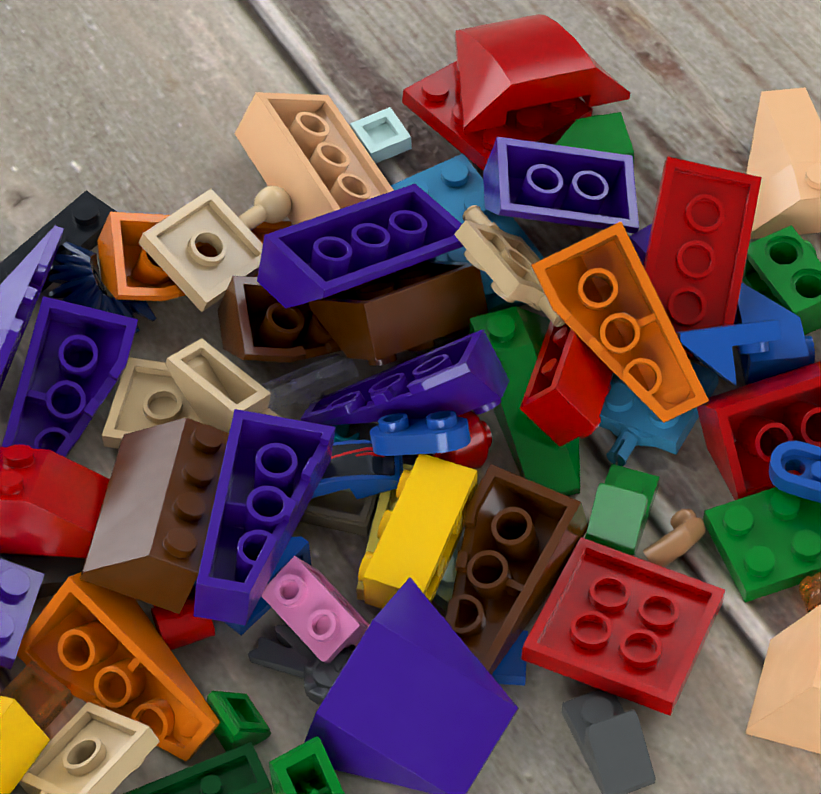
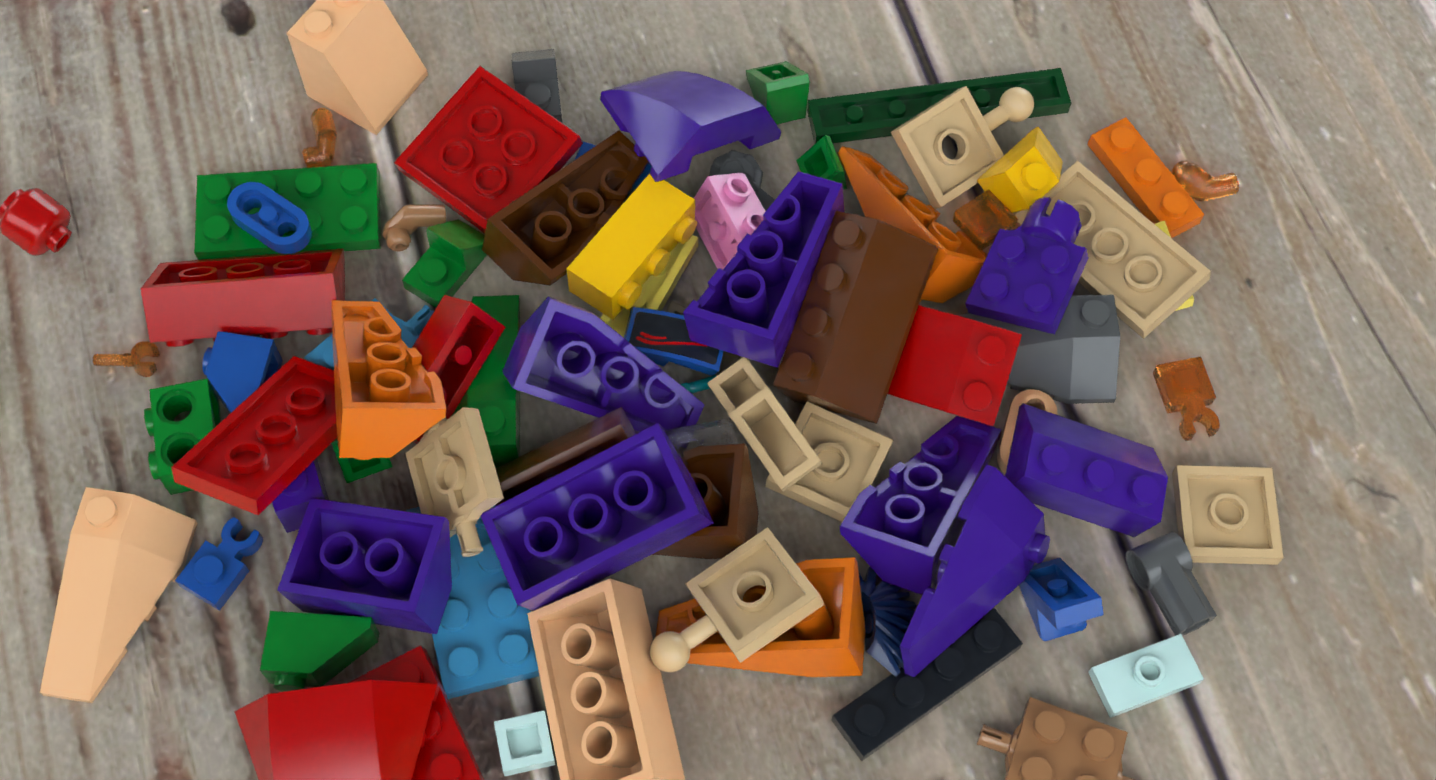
camera: 170 degrees left, 10 degrees up
blue plate [370,410,471,456] -> none
blue slope [676,319,782,386] -> none

